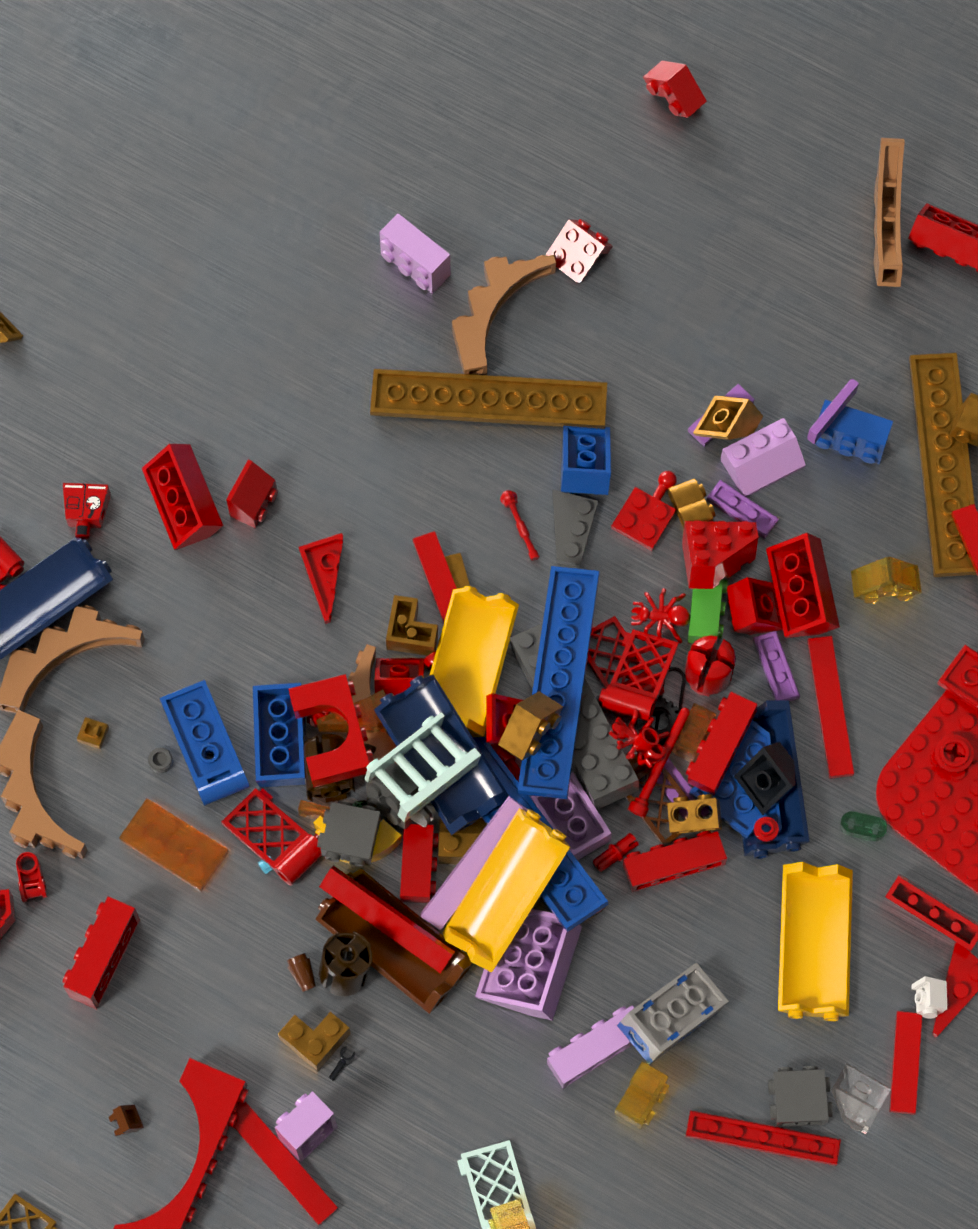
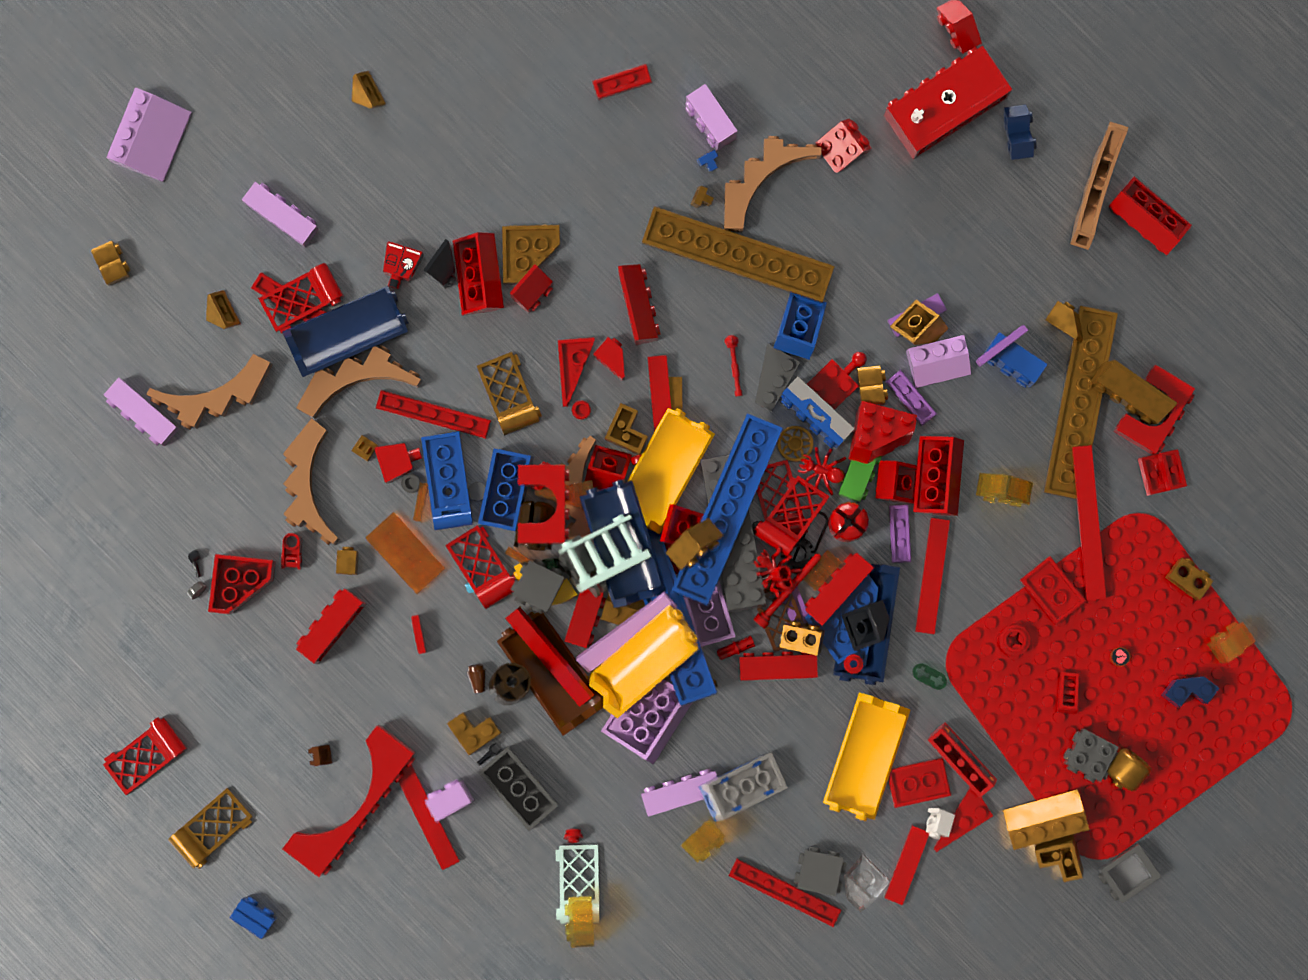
camera: 15 degrees right, 15 degrees up
none -> pearl gold brick [336,547,359,575]
none -> red torso [374,443,423,484]
none -> red tile [376,390,491,439]
none -> red tile [411,615,427,654]
none -> clear orange tile [413,483,428,523]
none -> black slope [424,239,456,289]
none -> dark grey tile [468,482,486,501]
none -> pearl gold piece [477,352,542,436]
none -> dark grey brick [478,746,559,831]
none -> pearl gold plate [502,225,560,284]
none -> red plate [564,829,583,843]
none -> red tile [572,400,591,420]
none -> red tile [592,64,652,100]
none -> red slope [593,337,625,381]
none -> red slope [618,264,661,346]
none -> pearl gold tile [690,186,714,208]
none -> blue tile [696,150,718,172]
none -> pearl gold wheel [777,426,813,462]
none -> piece [780,377,854,449]
none -> red piece [884,46,1012,159]
none -> red tile [888,758,951,808]
none -> dark blue brick [1004,105,1037,160]
none -> pearl gold slope [1046,301,1083,343]

